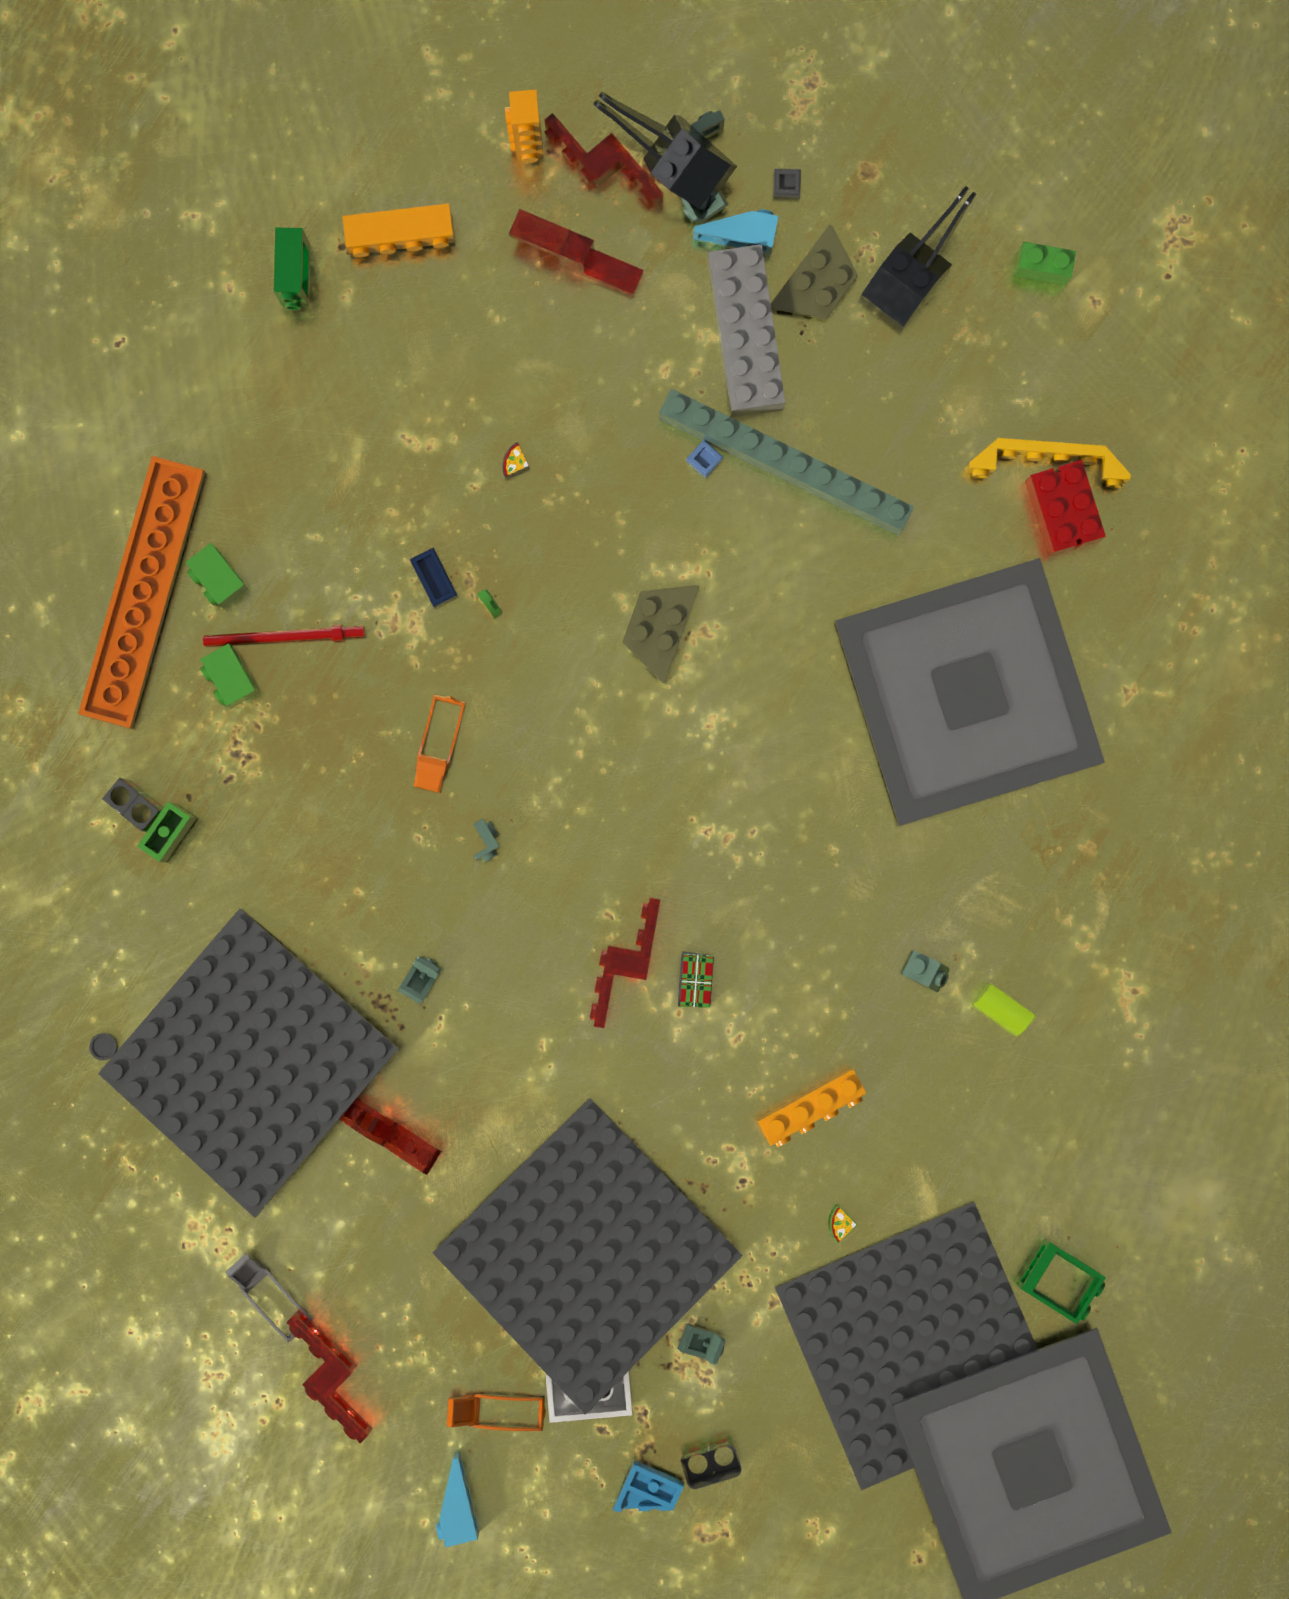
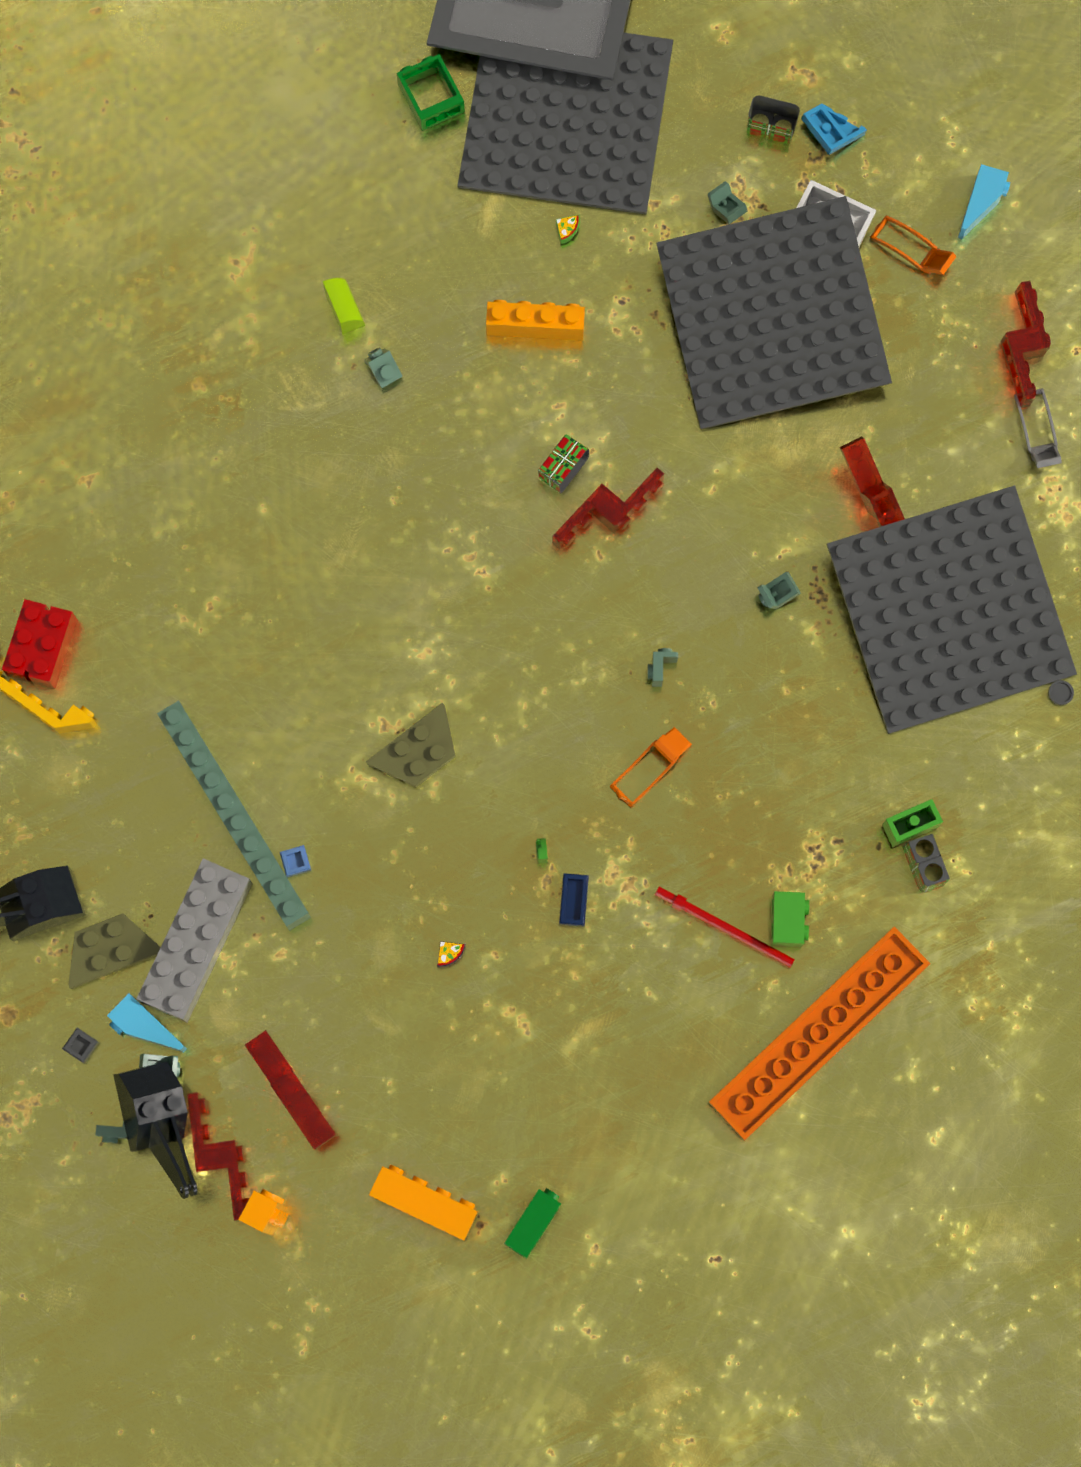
camera: 145 degrees left, 10 degrees down
bright green brick [185,543,248,608] -> none
baseplate [835,558,1105,826] -> none

